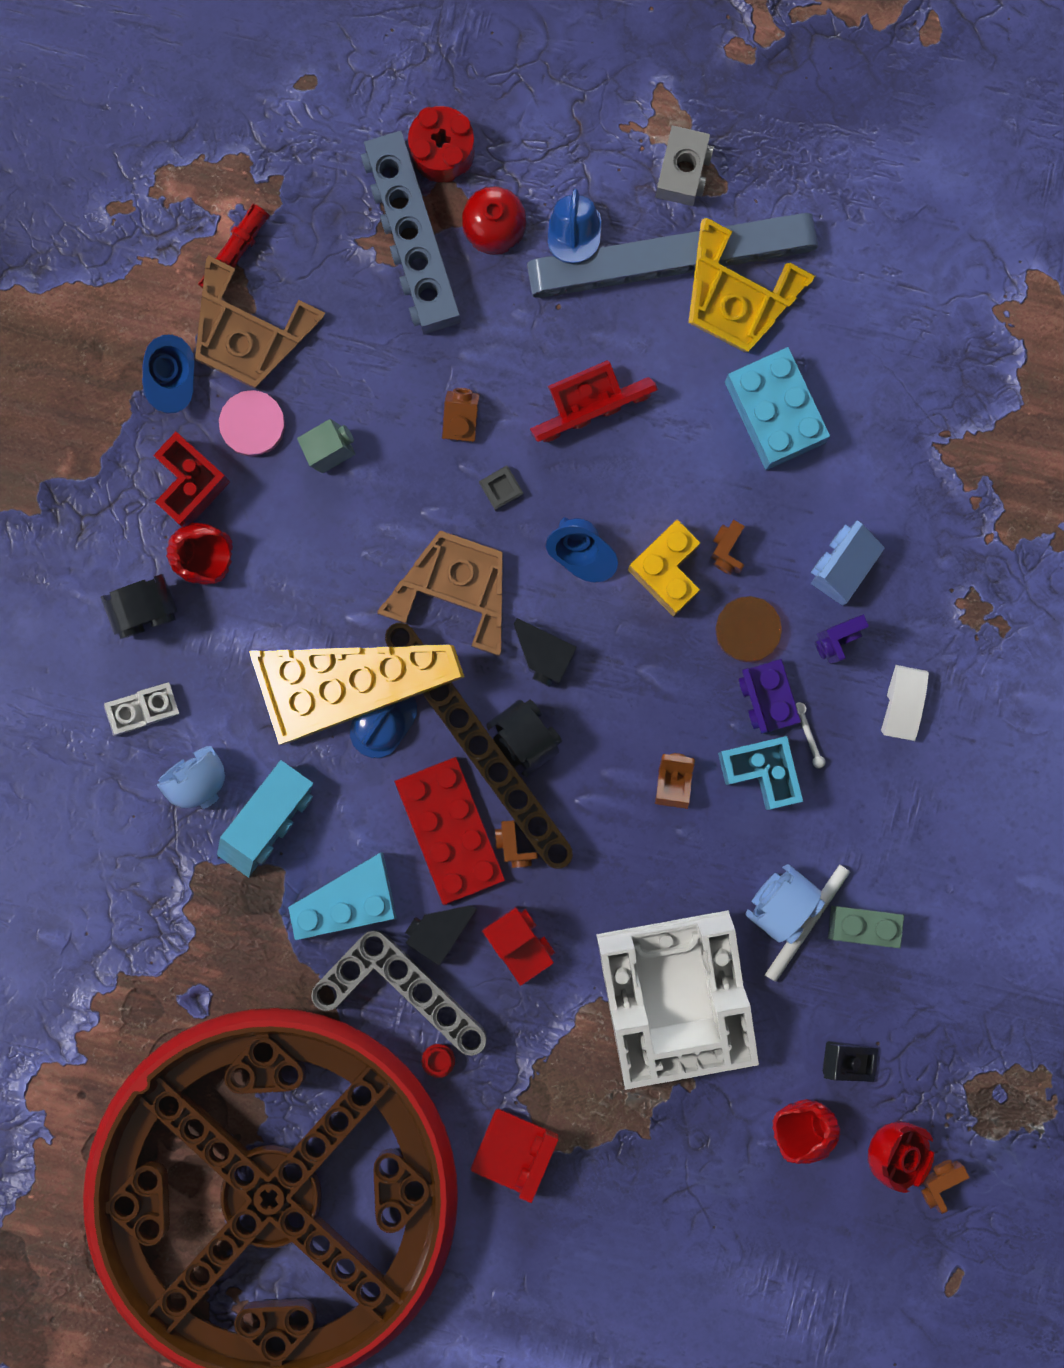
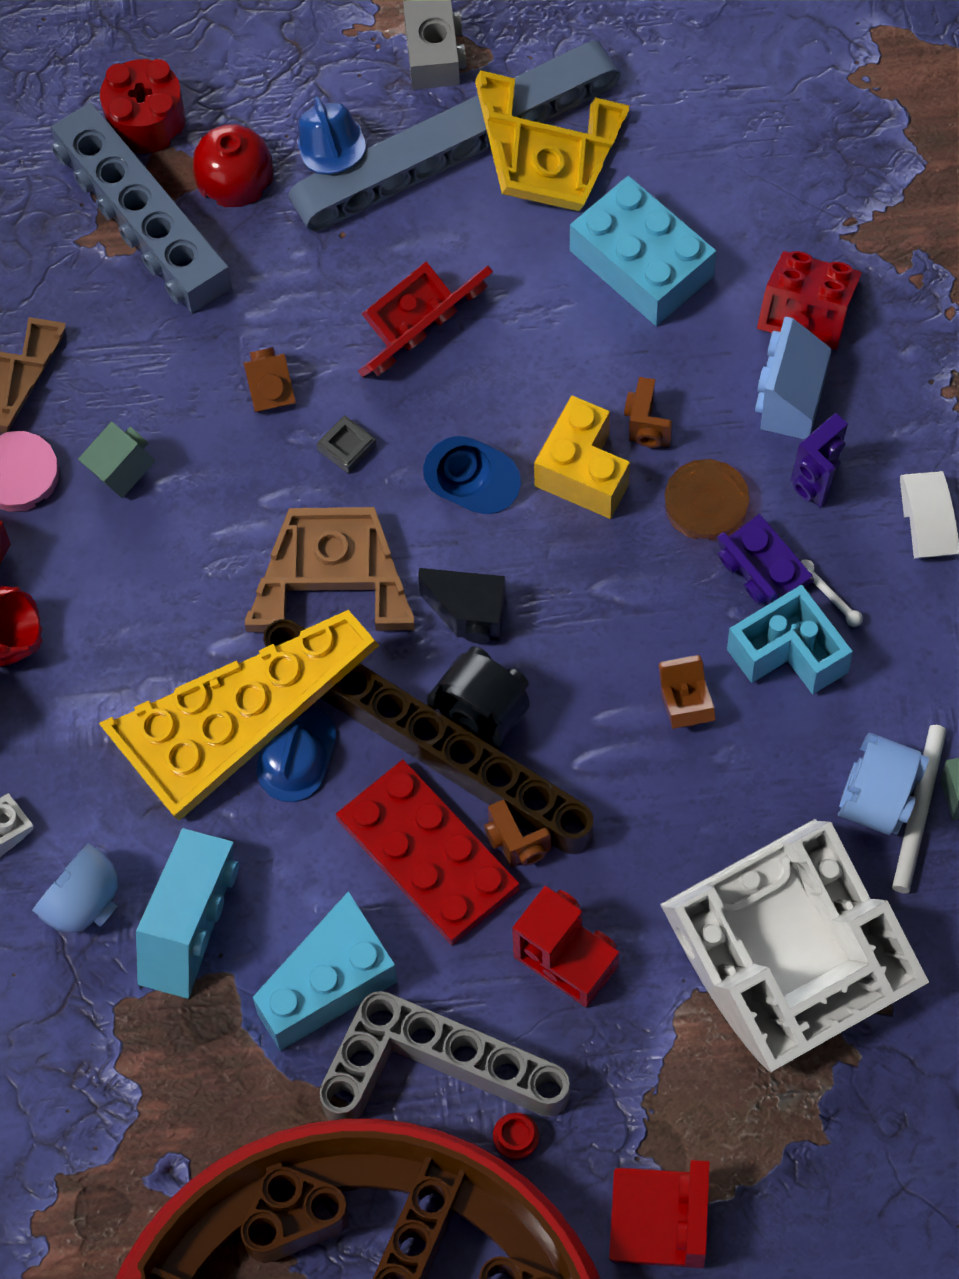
camera: 15 degrees left, 20 degrees down
black slope [405,905,477,966] -> none
none -> red bracket [757,251,862,350]

